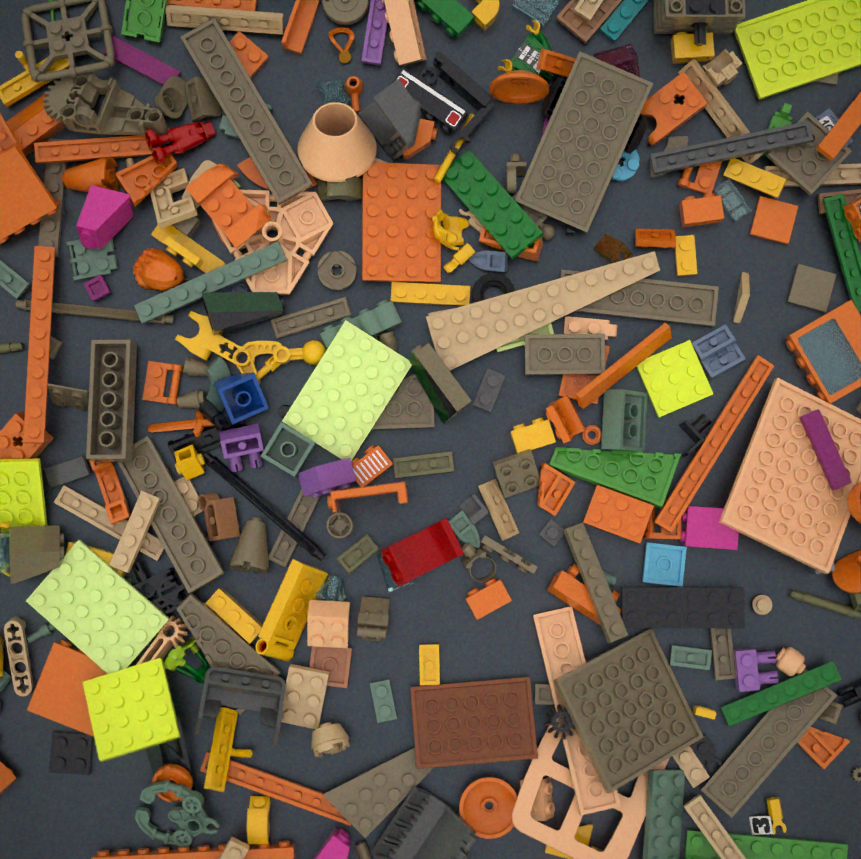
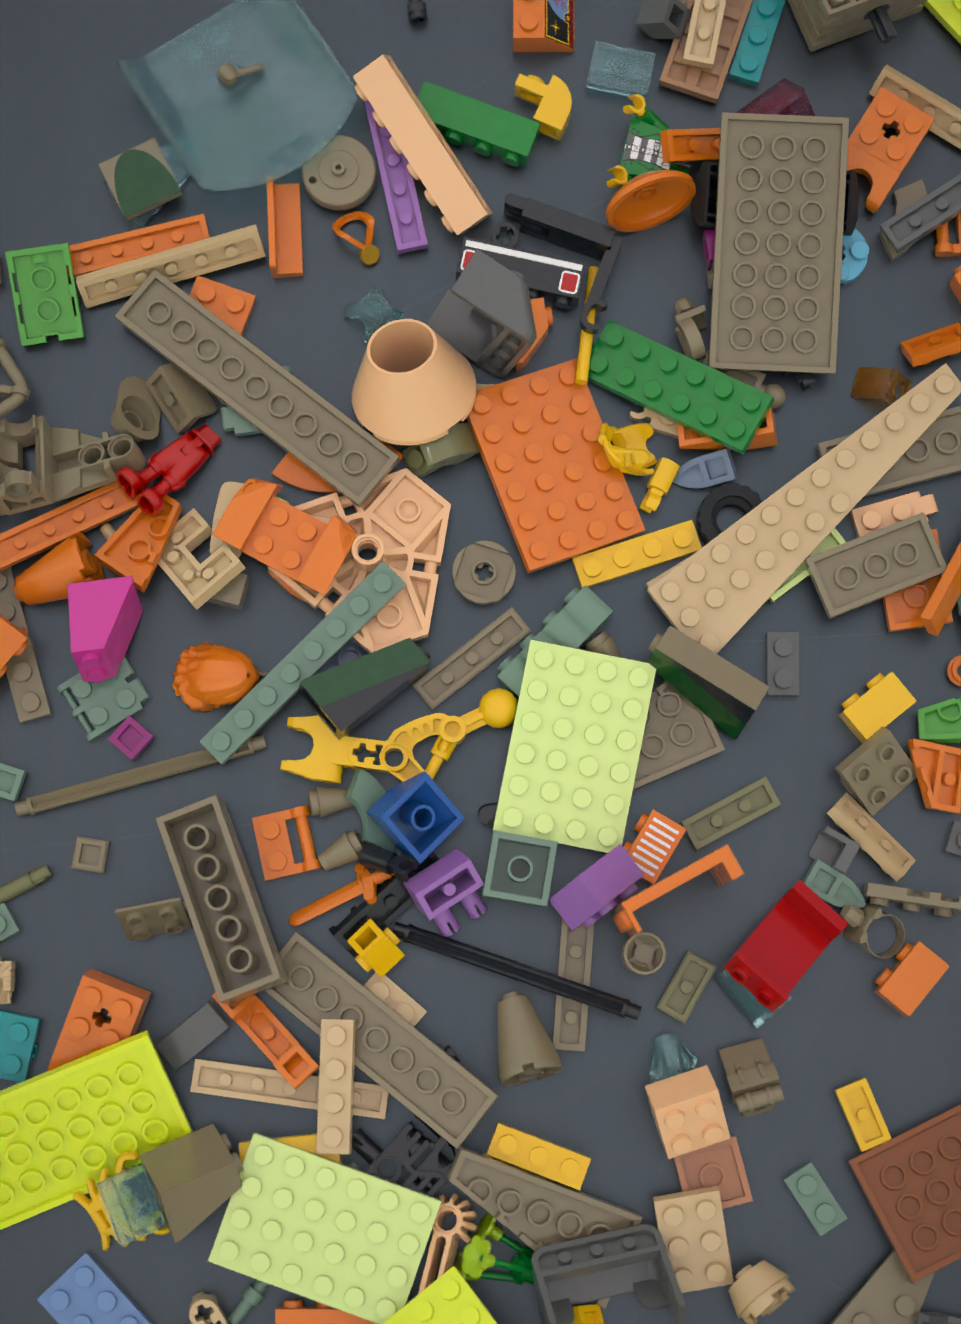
camera: 25 degrees left, 5 degrees down
orange plate [23,246,56,444] -> none
magenta tile [102,35,181,85] -> none
yellow bracket [151,225,226,273] -> none
medium nougat hinge [198,493,240,542] -> none
yellow hinge [256,559,328,661] -> none
orange bar [344,76,364,114] -> none
orange bracket [546,395,585,444] -> none
yellow brick [671,31,715,64] -> none
tan hair [702,49,742,87] -> none

